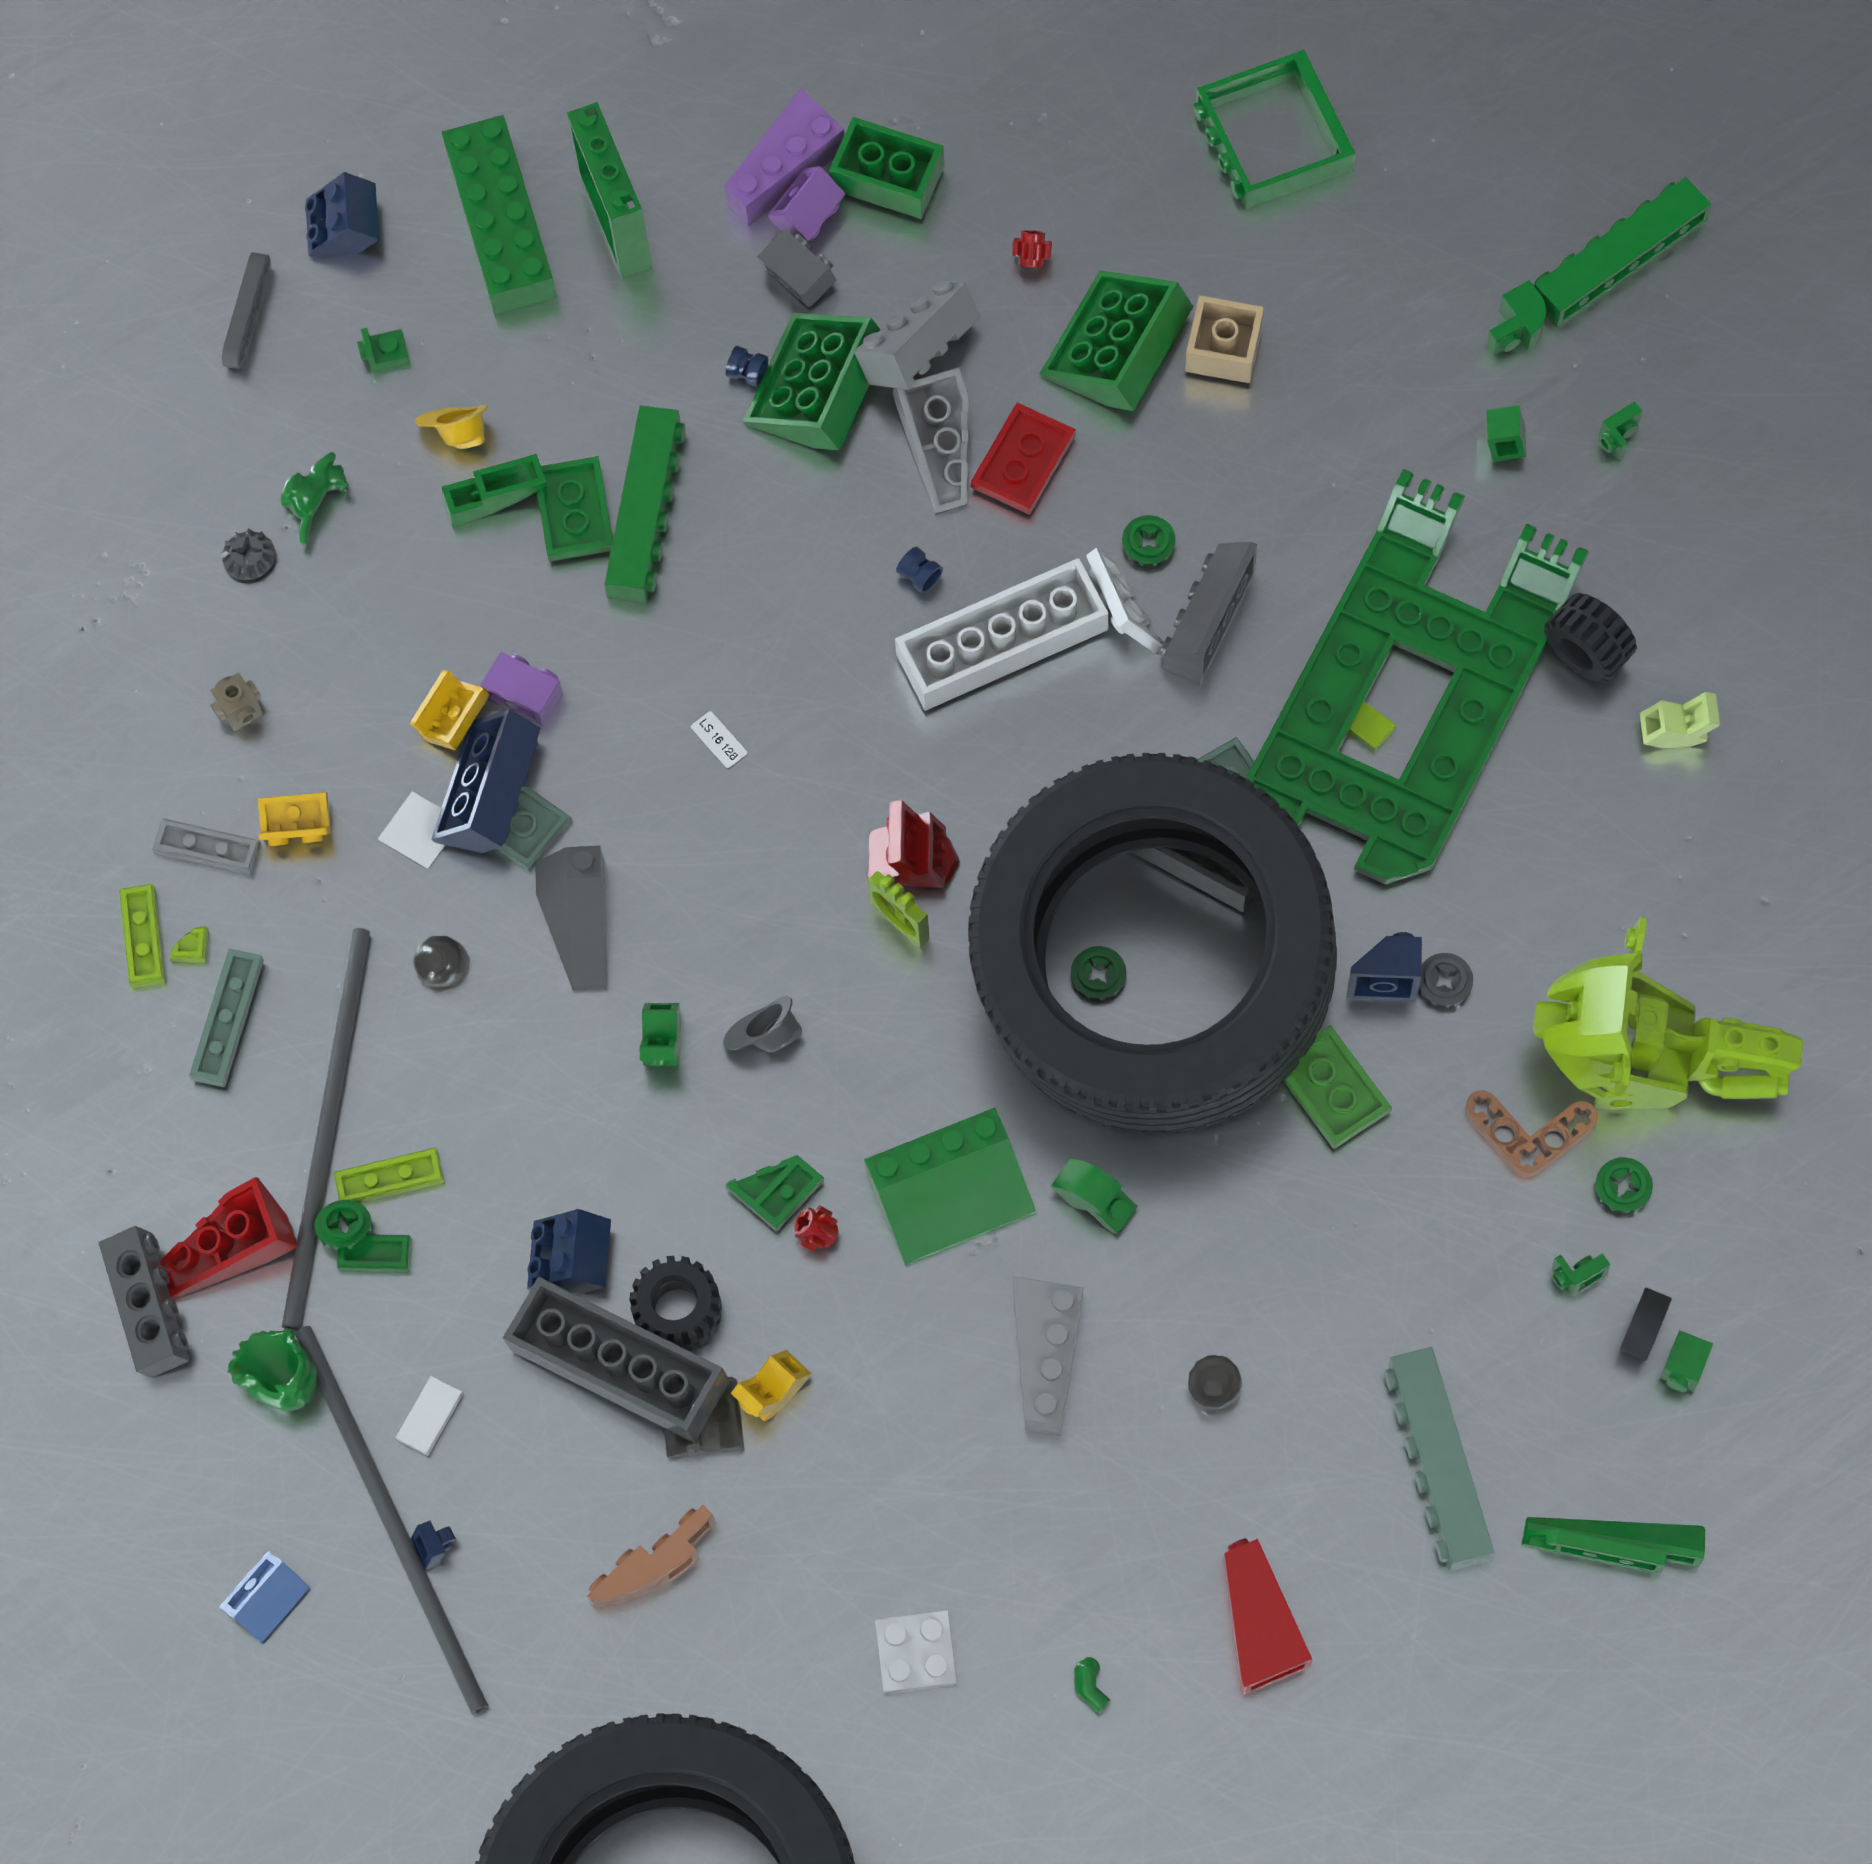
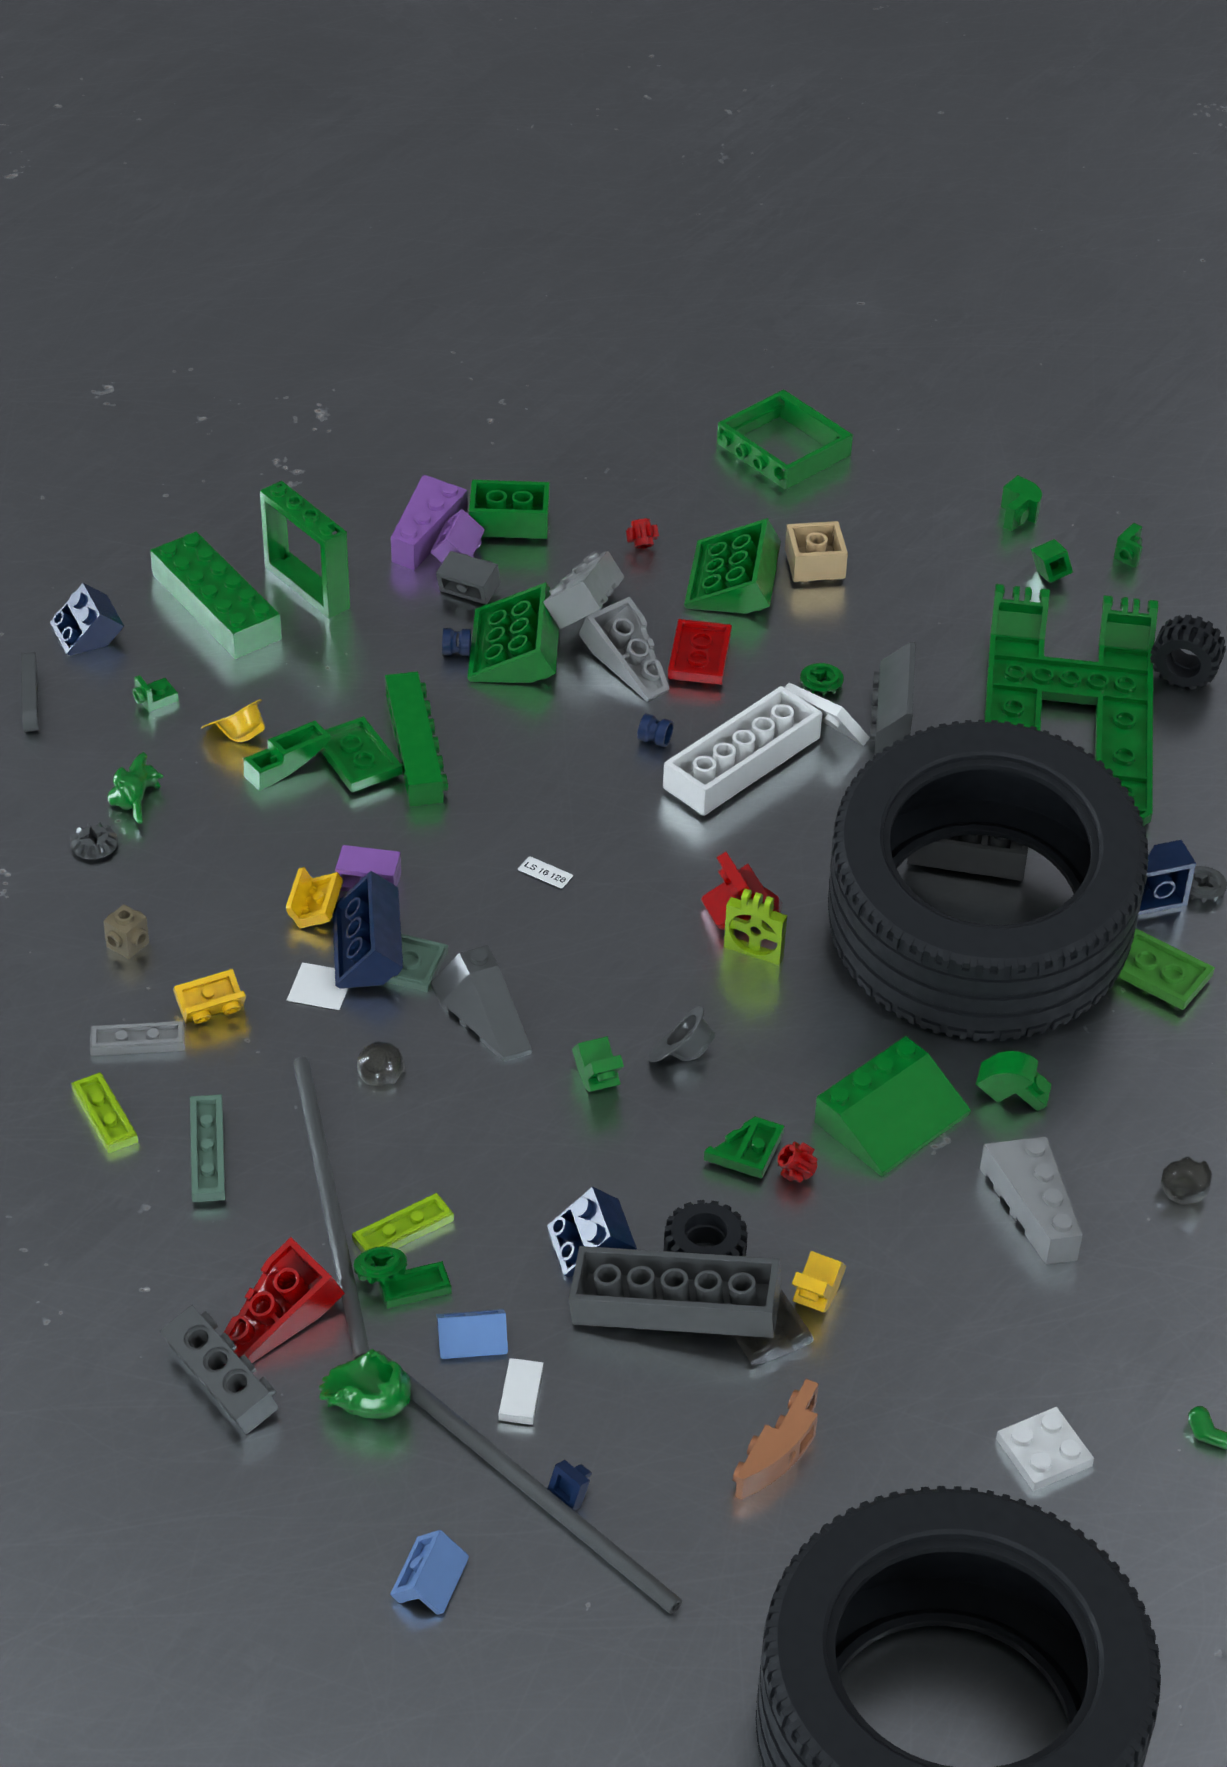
camera: 25 degrees left, 25 degrees down
lime tile [170,926,209,963] -> none
green brick [1534,177,1711,327] -> none
none -> medium blue panel [436,1309,508,1359]

